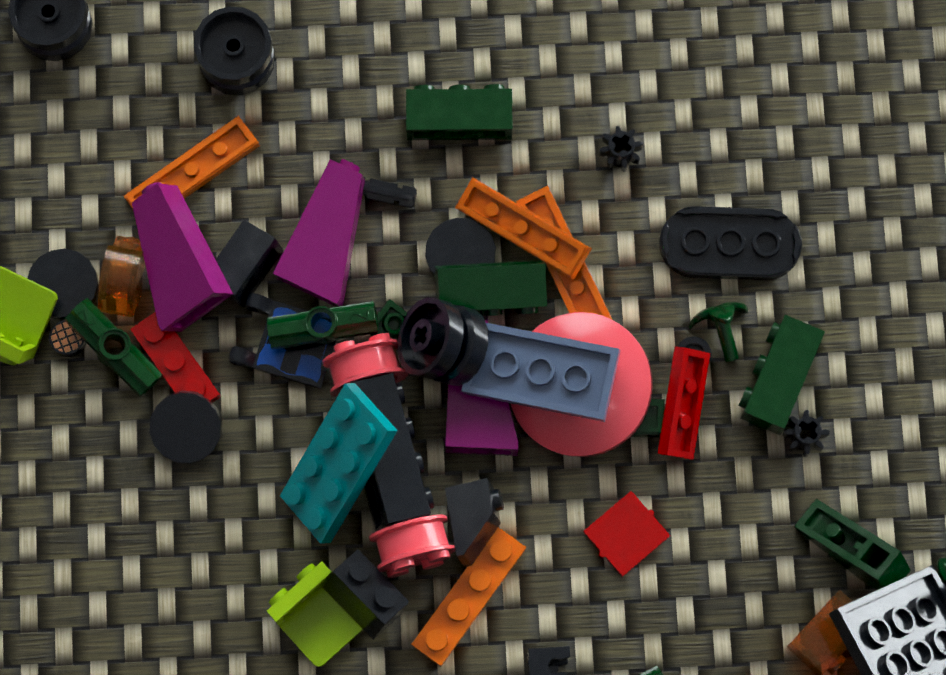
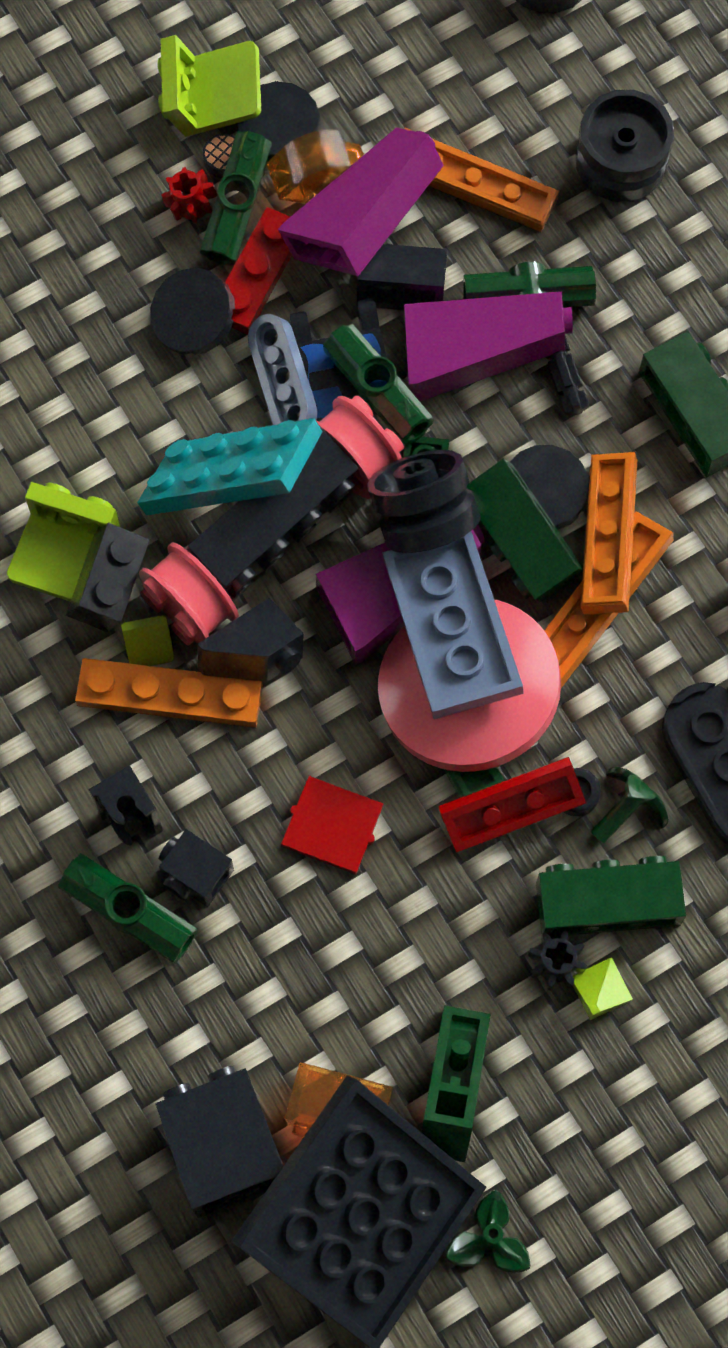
camera: 60 degrees right, 5 degrees down
none -> lime slope [121,615,174,666]
none -> black brick [158,829,234,908]
none -> red gear [161,167,217,223]
none -> sand blue plate [248,314,317,425]
none -> dark green piece [463,262,596,308]
none -> lime slope [572,957,633,1020]

